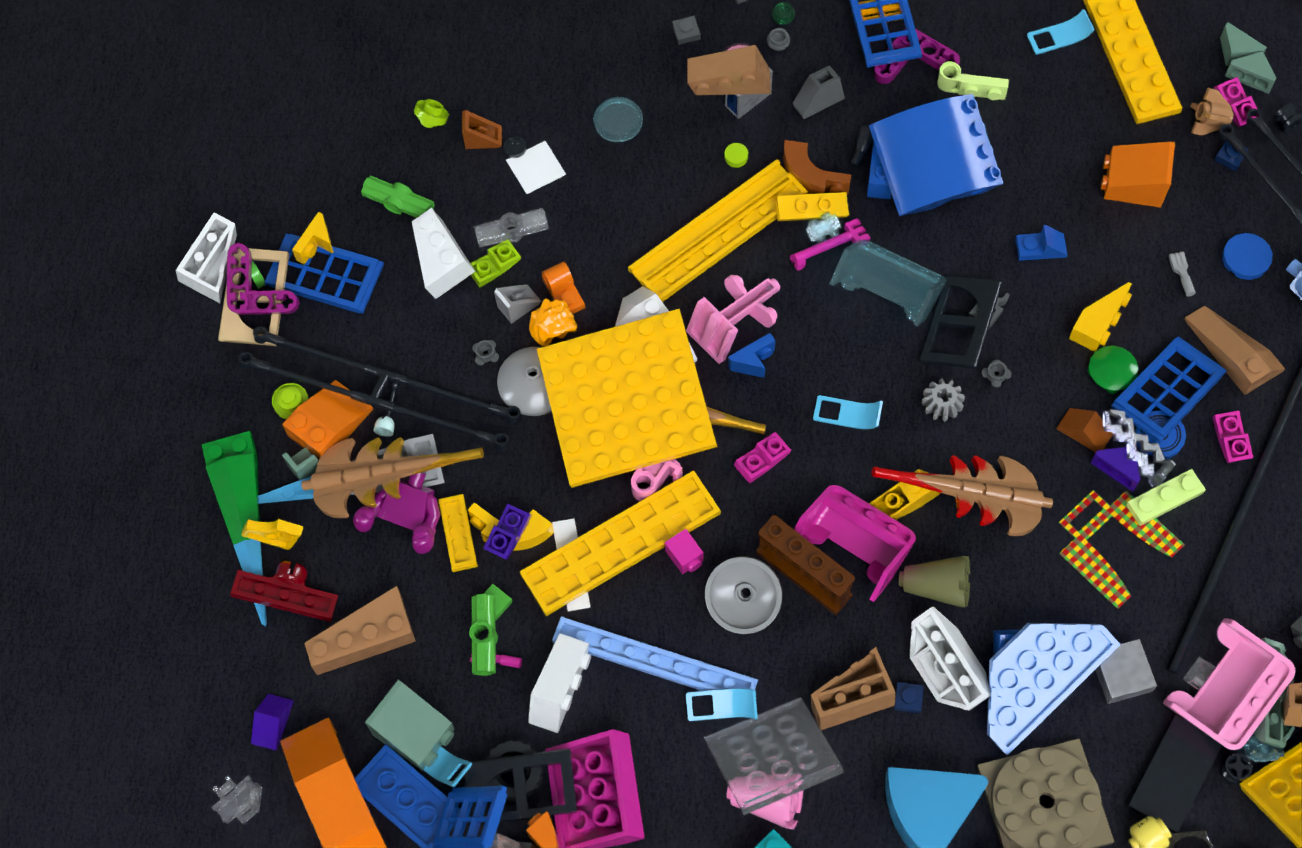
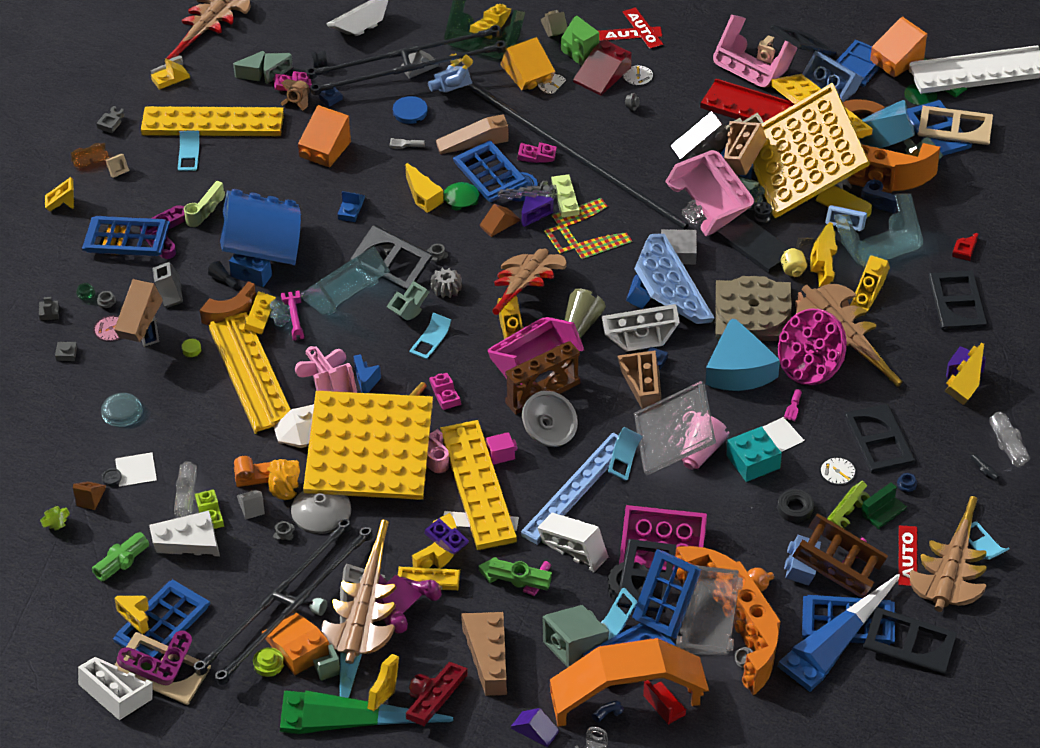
camera: 75 degrees left, 20 degrees down
none -> sand green brick [387,281,430,320]

